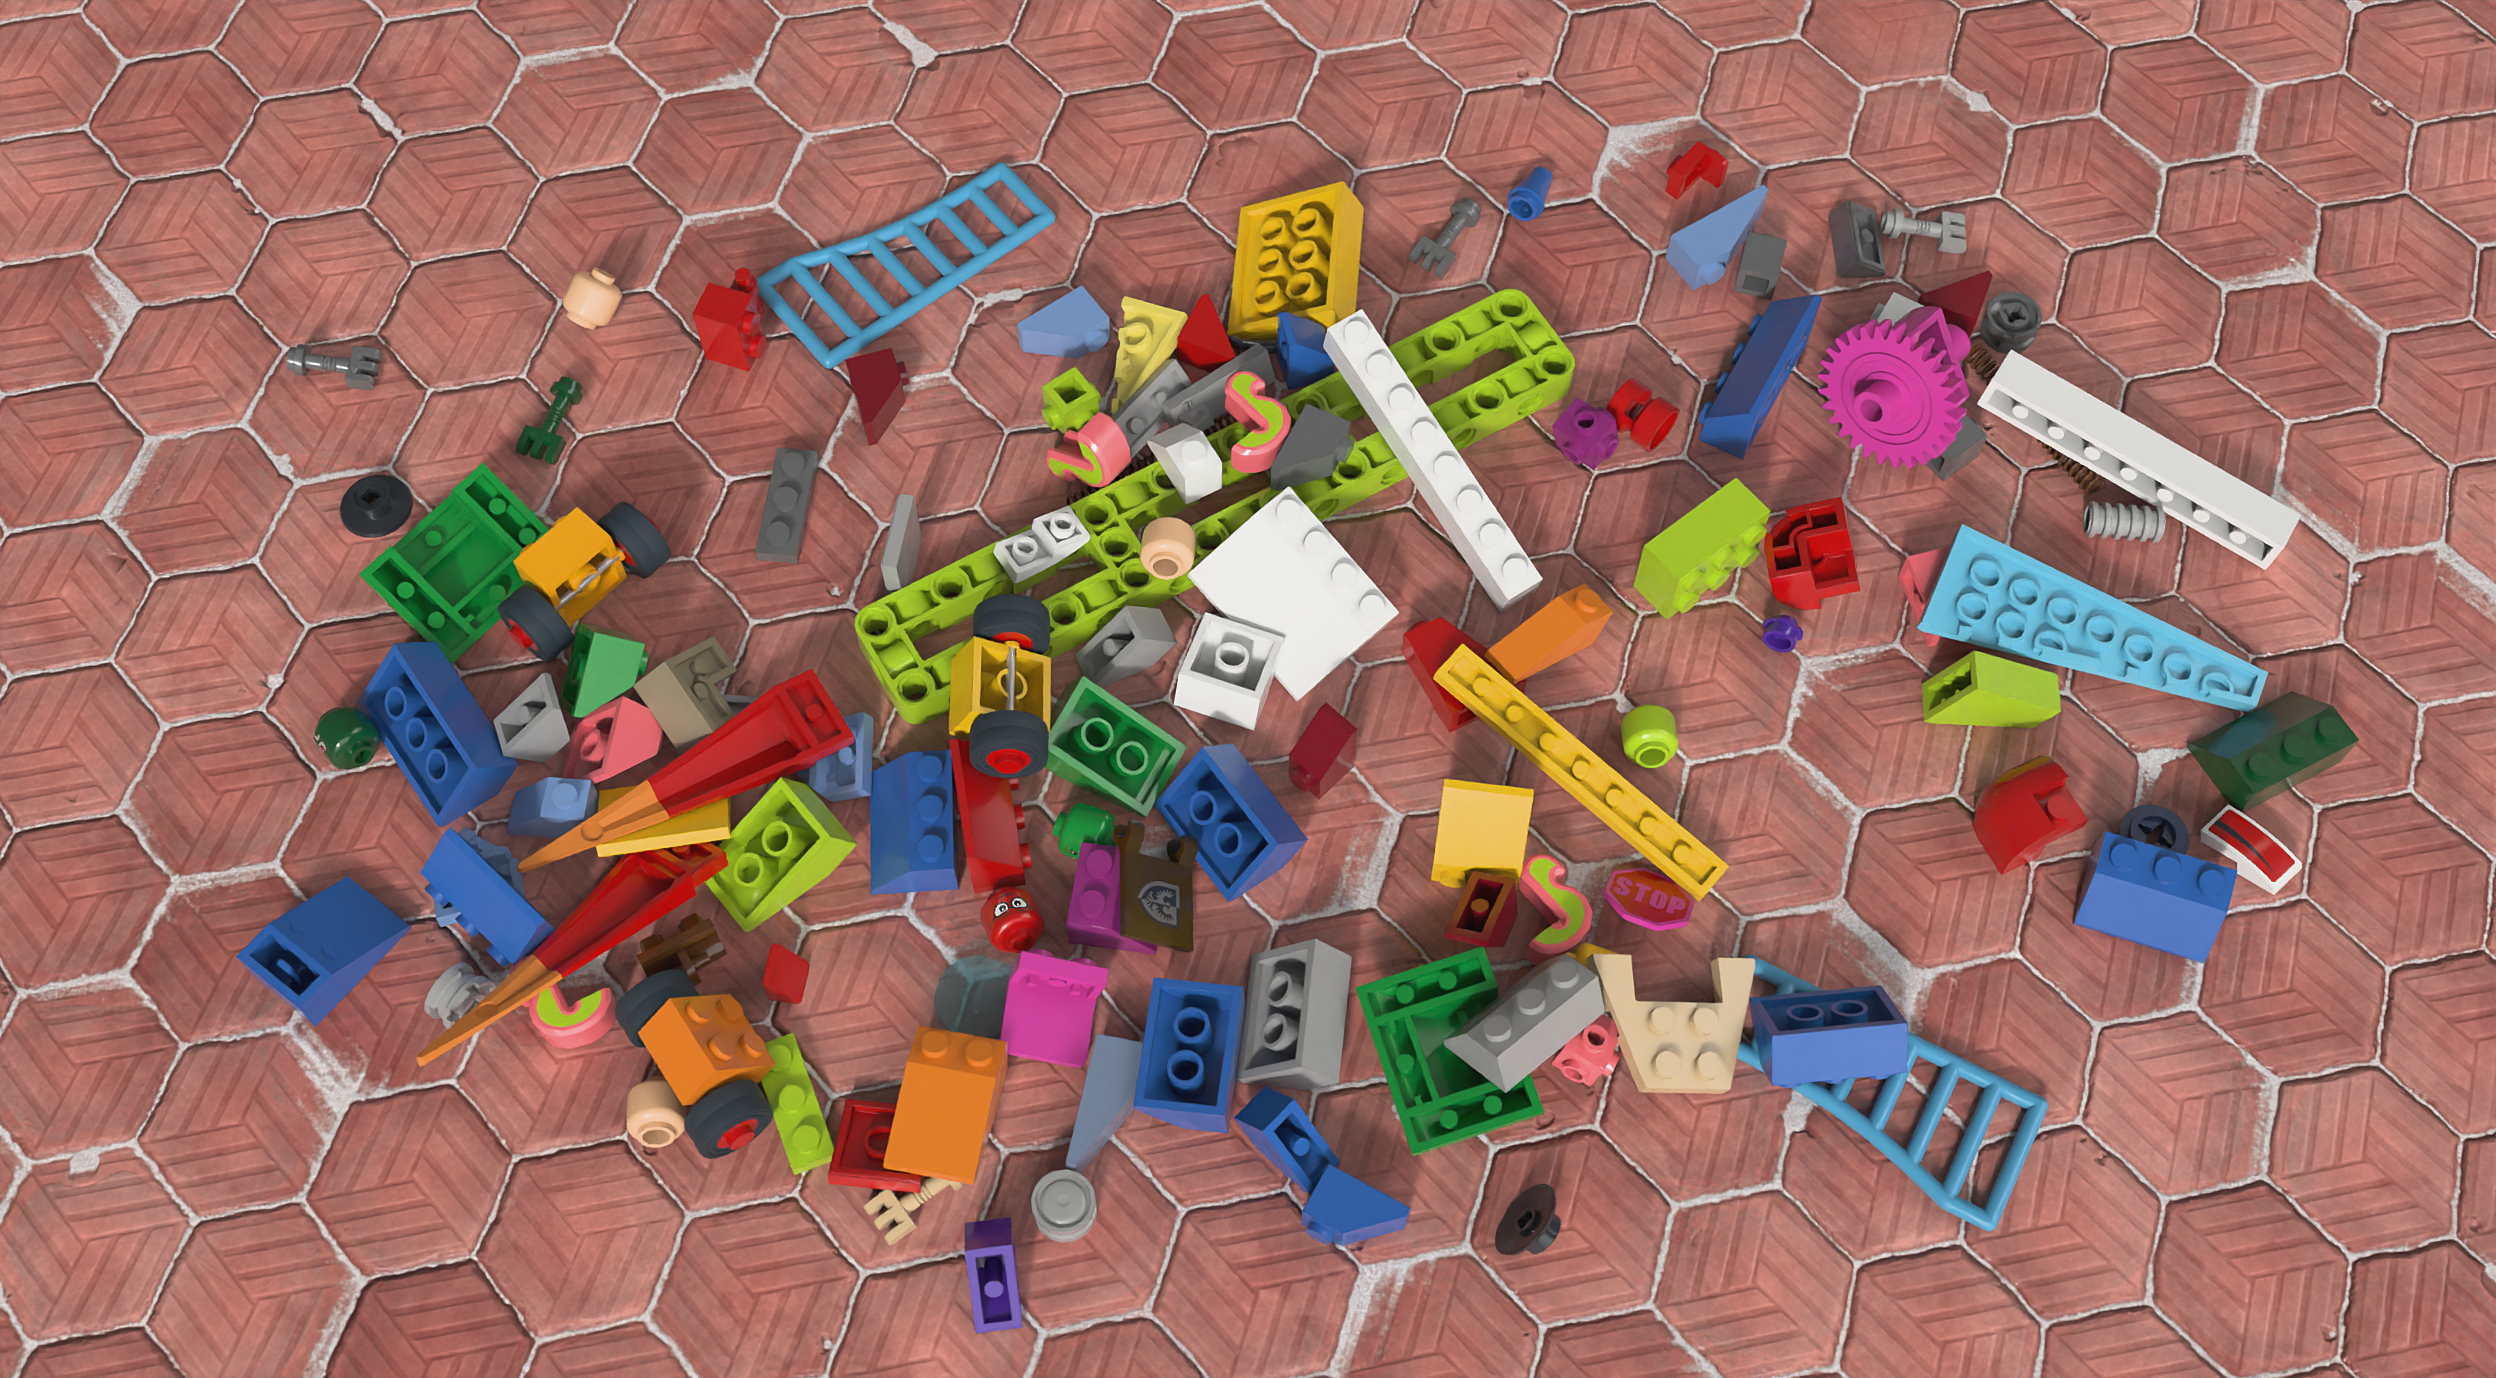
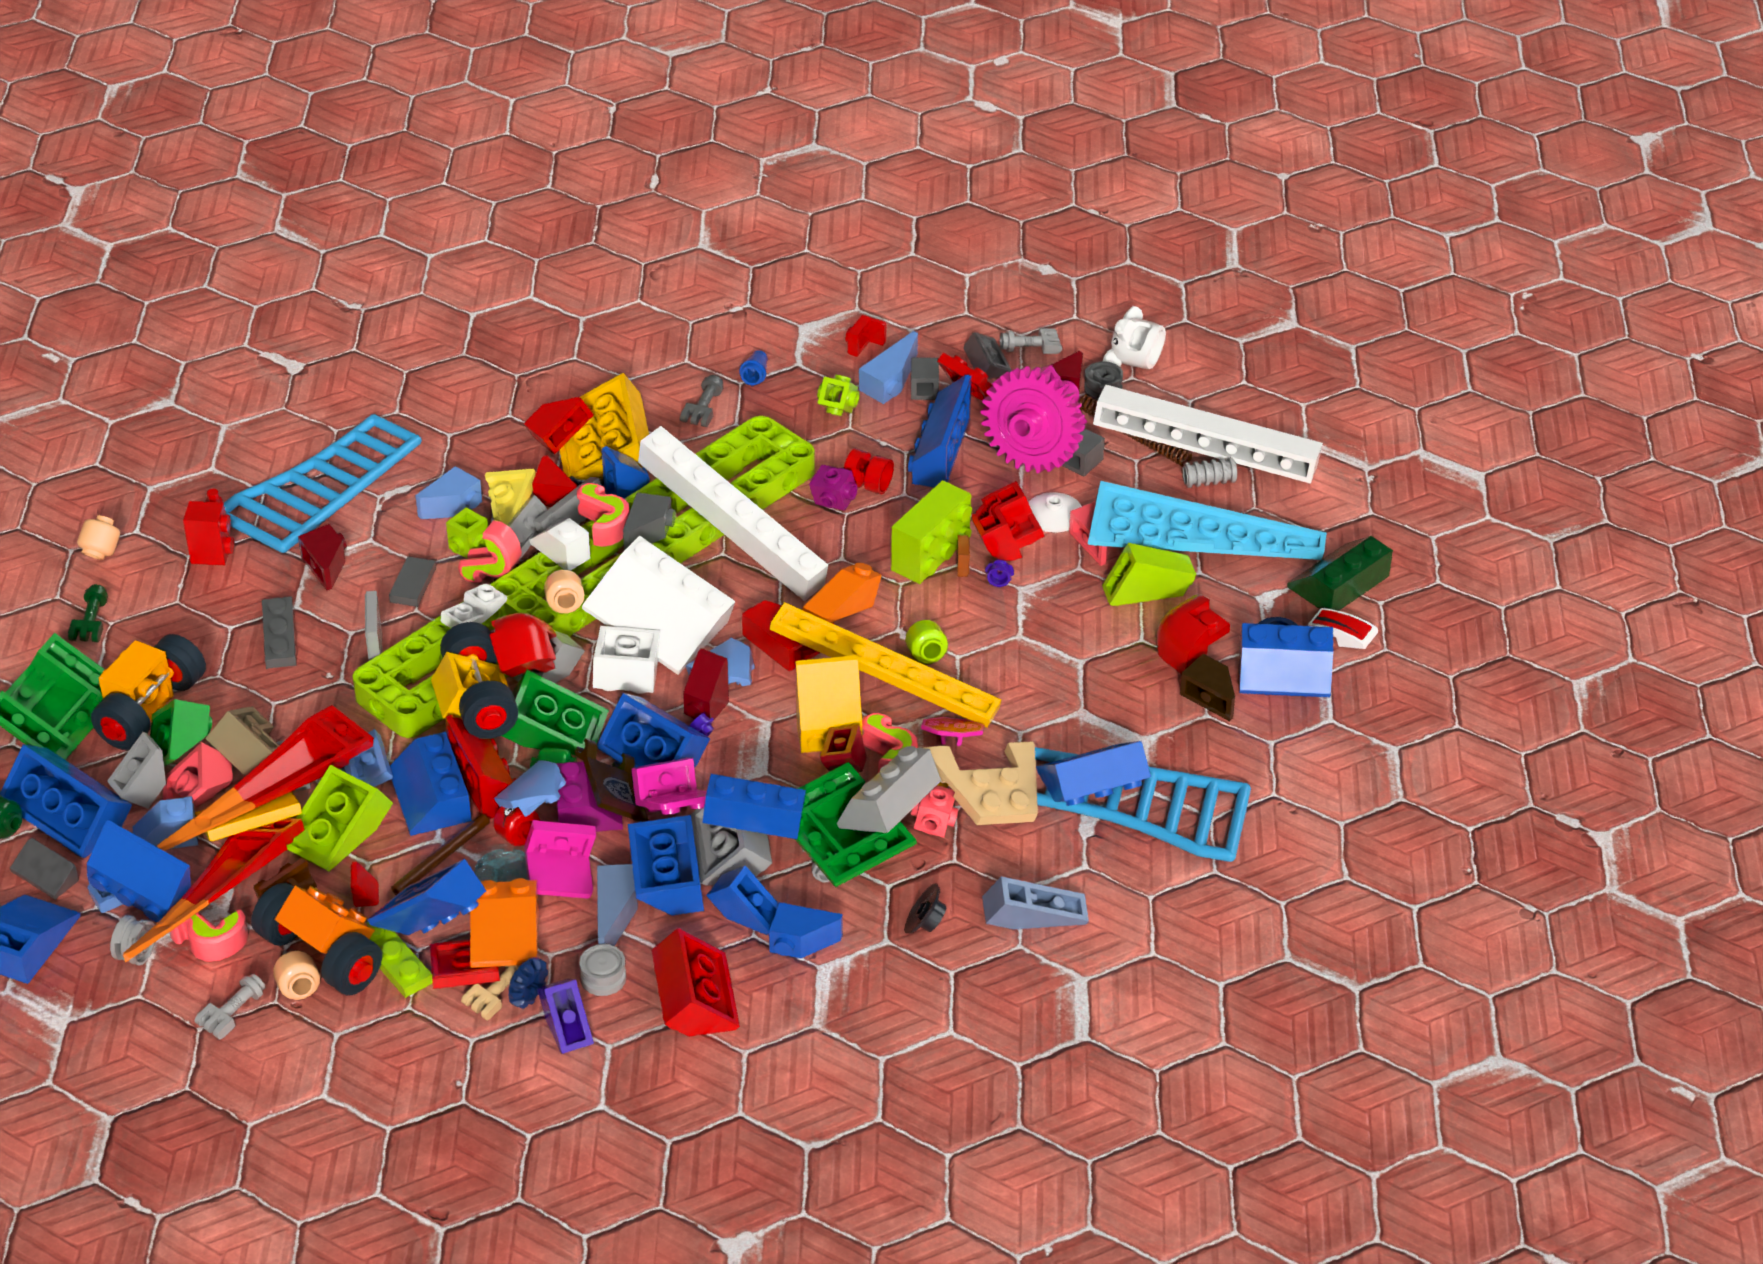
camera: 15 degrees left, 20 degrees down
none -> flat silver slope [10,838,79,899]
none -> light grey hinge [195,974,266,1039]
none -> blue slope [367,859,486,935]
none -> dark grey tile [389,557,436,607]
none -> reddish brown piece [391,814,490,895]
none -> red brick [490,612,557,677]
none -> medium blue slope [494,760,566,817]
none -> dark blue gear [508,957,549,1009]
none -> red slope [523,397,594,454]
none -> dark pink bracket [631,758,707,815]
none -> red slope [651,928,740,1037]
none -> medium blue slope [686,638,755,686]
none -> dark purple plate [689,713,715,737]
none -> blue slope [702,774,806,839]
none -> lime brick [817,374,860,416]
none -> red plate [937,352,994,402]
none -> dark orange tile [957,535,970,577]
none -> sand blue slope [982,876,1089,929]
none -> white dish [1028,492,1082,533]
none -> white piece [1103,306,1166,369]
none -> dark brown slope [1180,654,1235,721]

